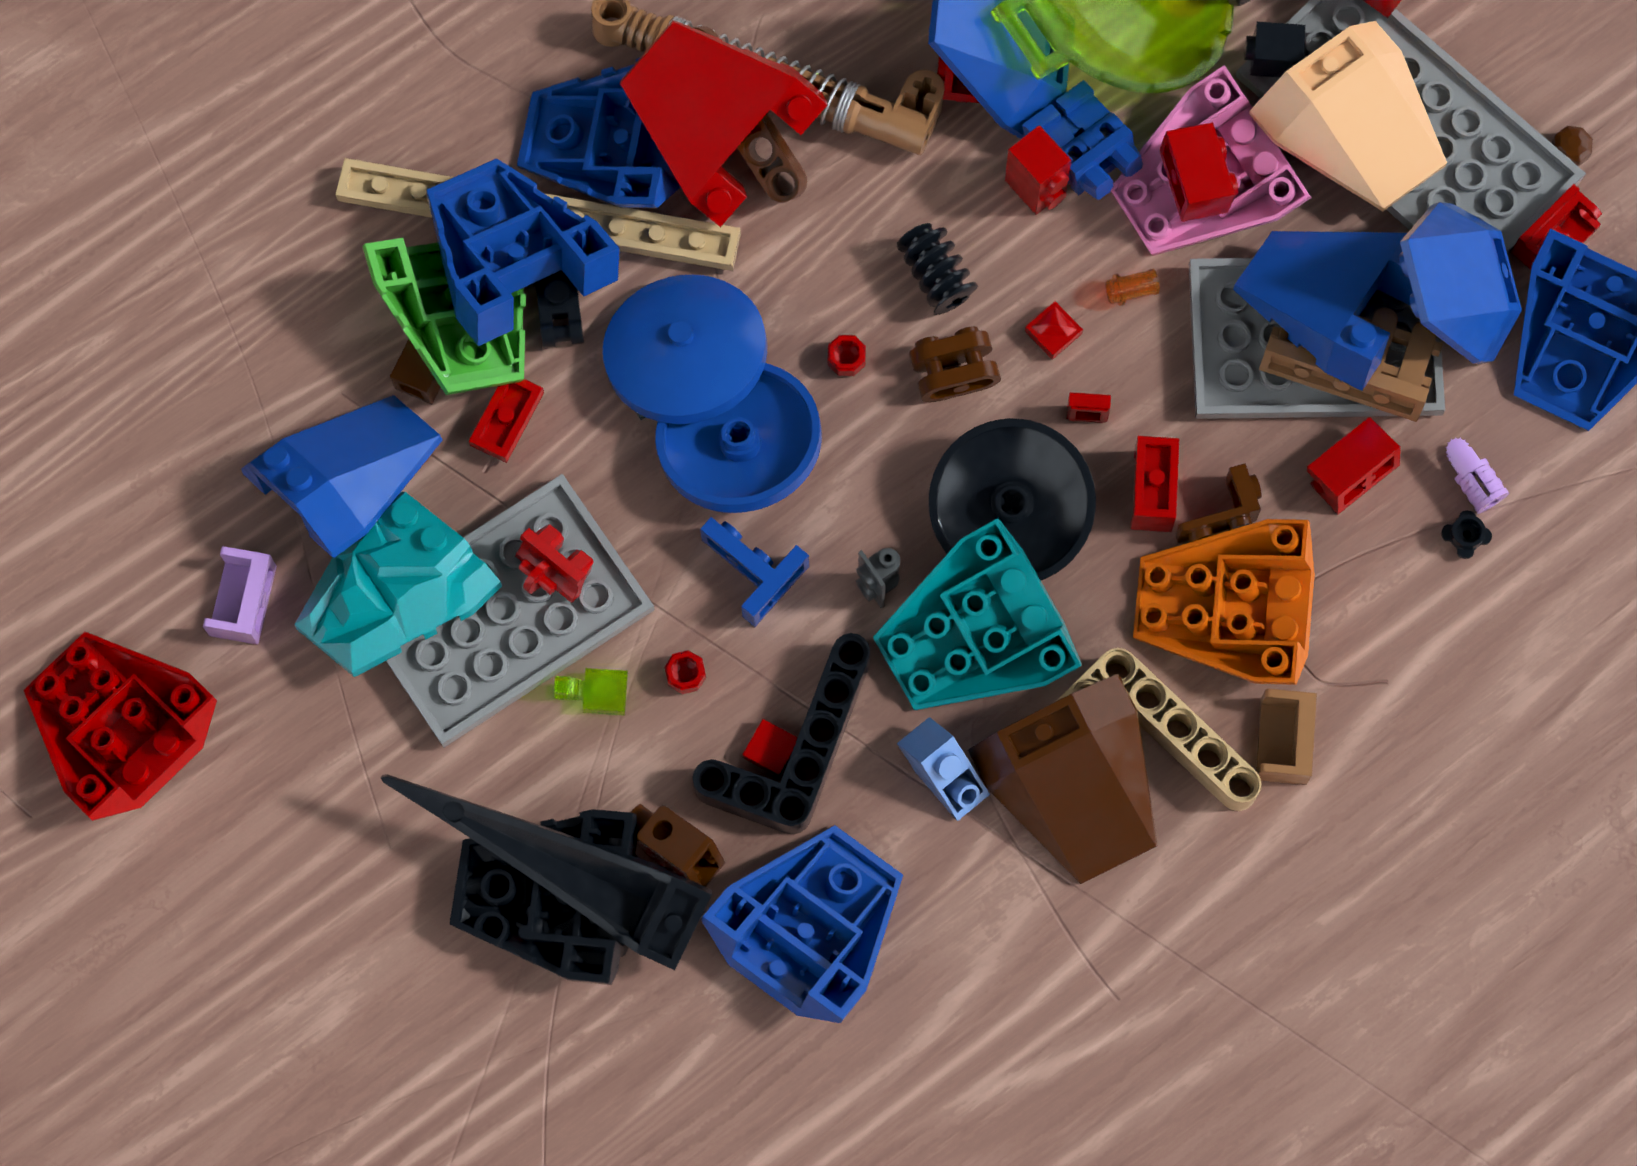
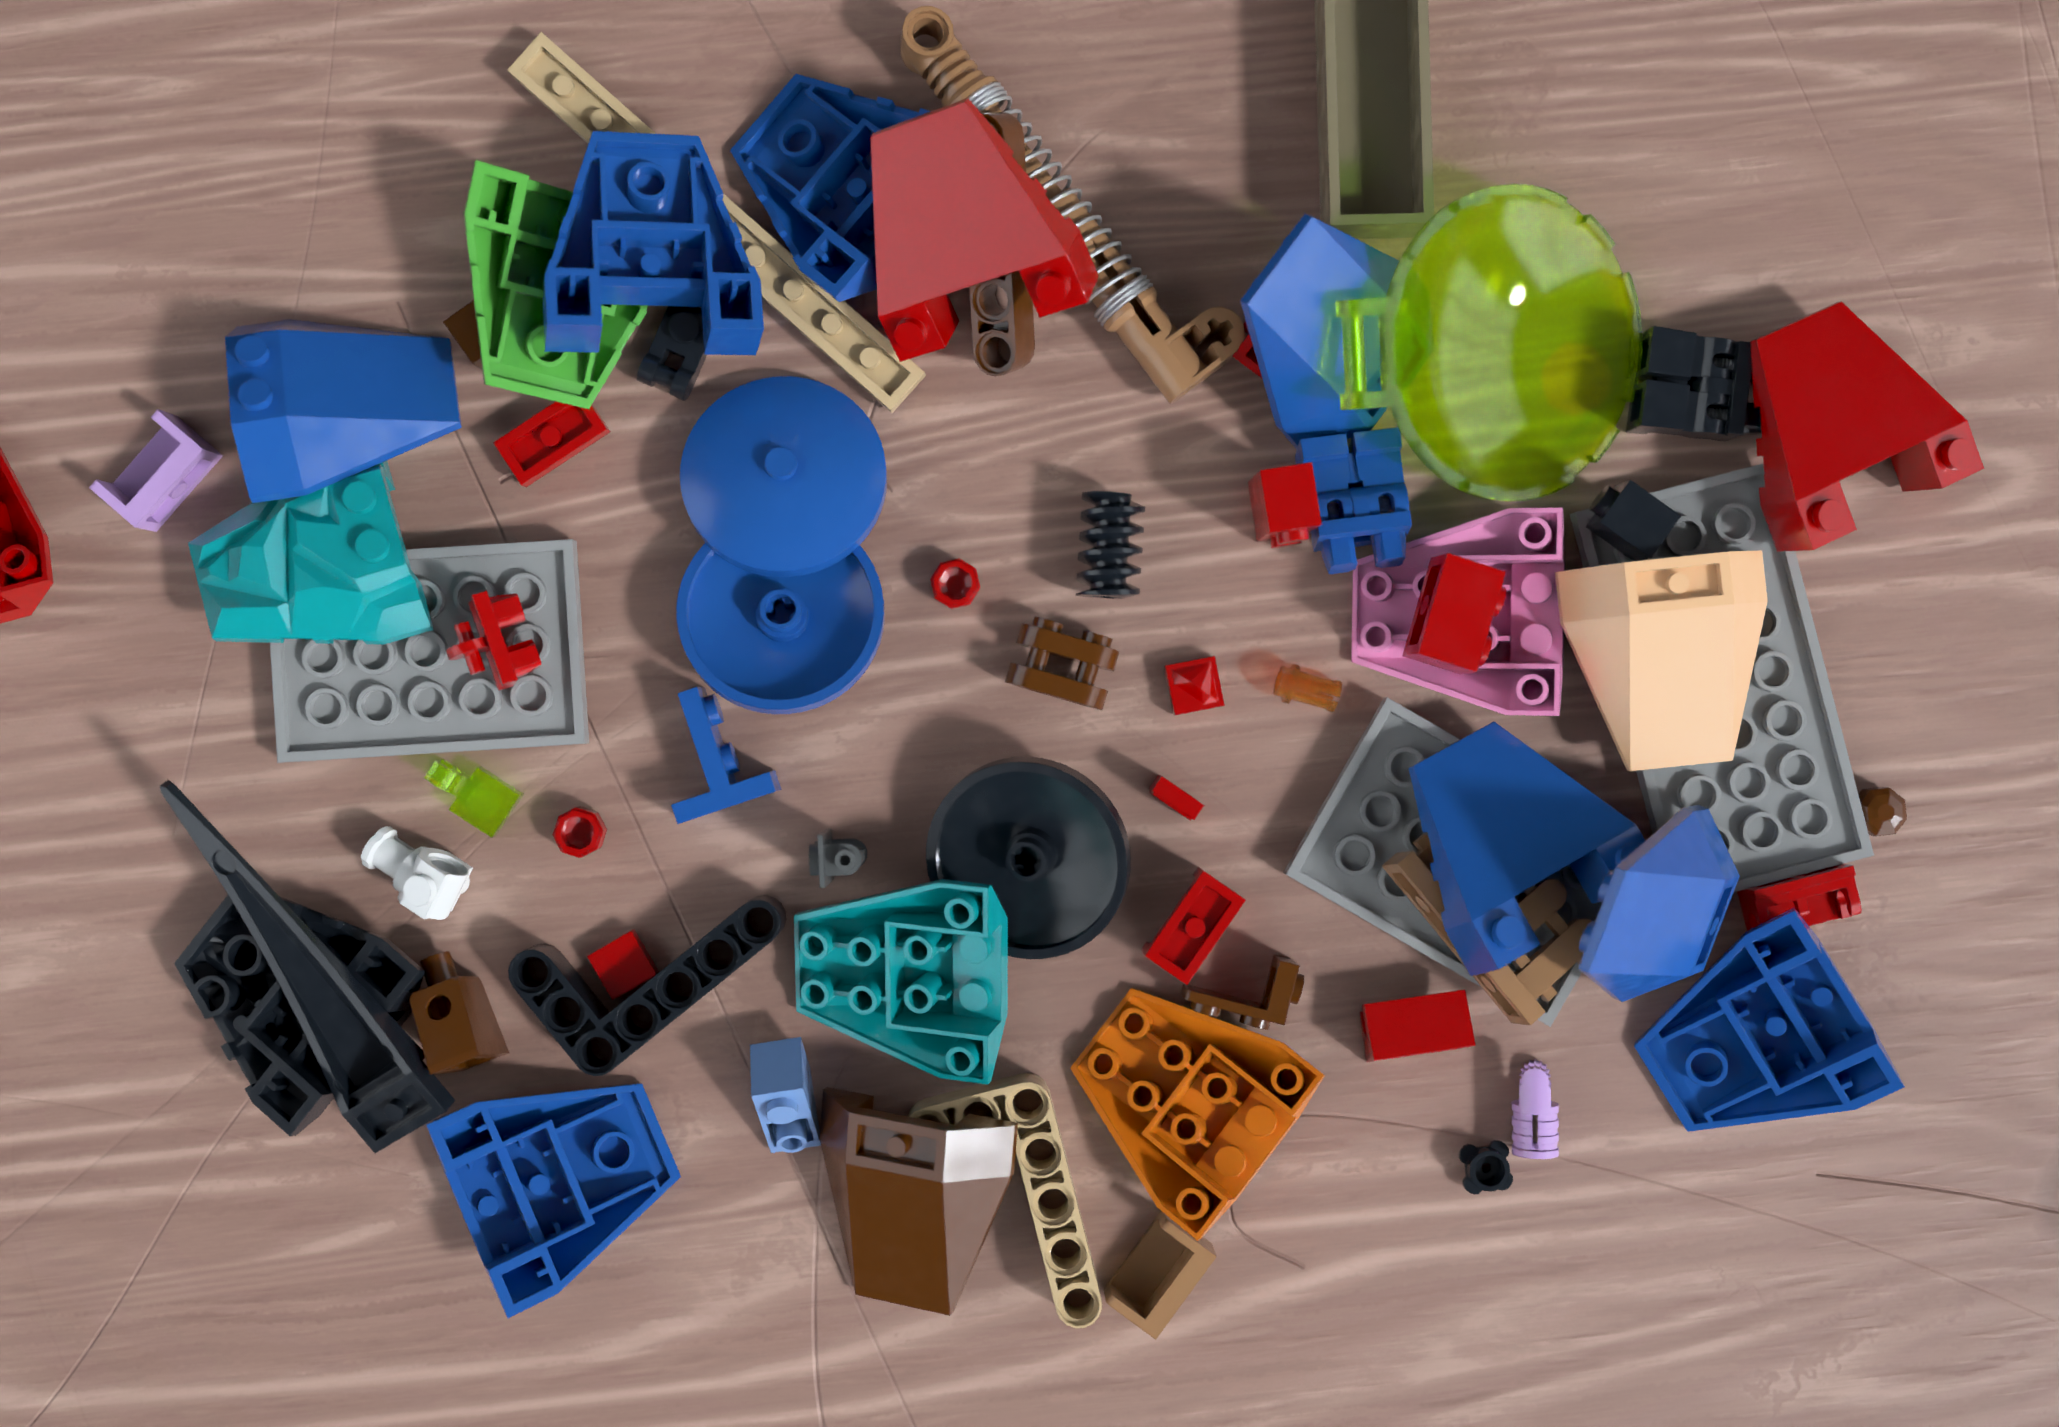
camera: 30 degrees right, 15 degrees up
none -> white connector [361,826,473,920]

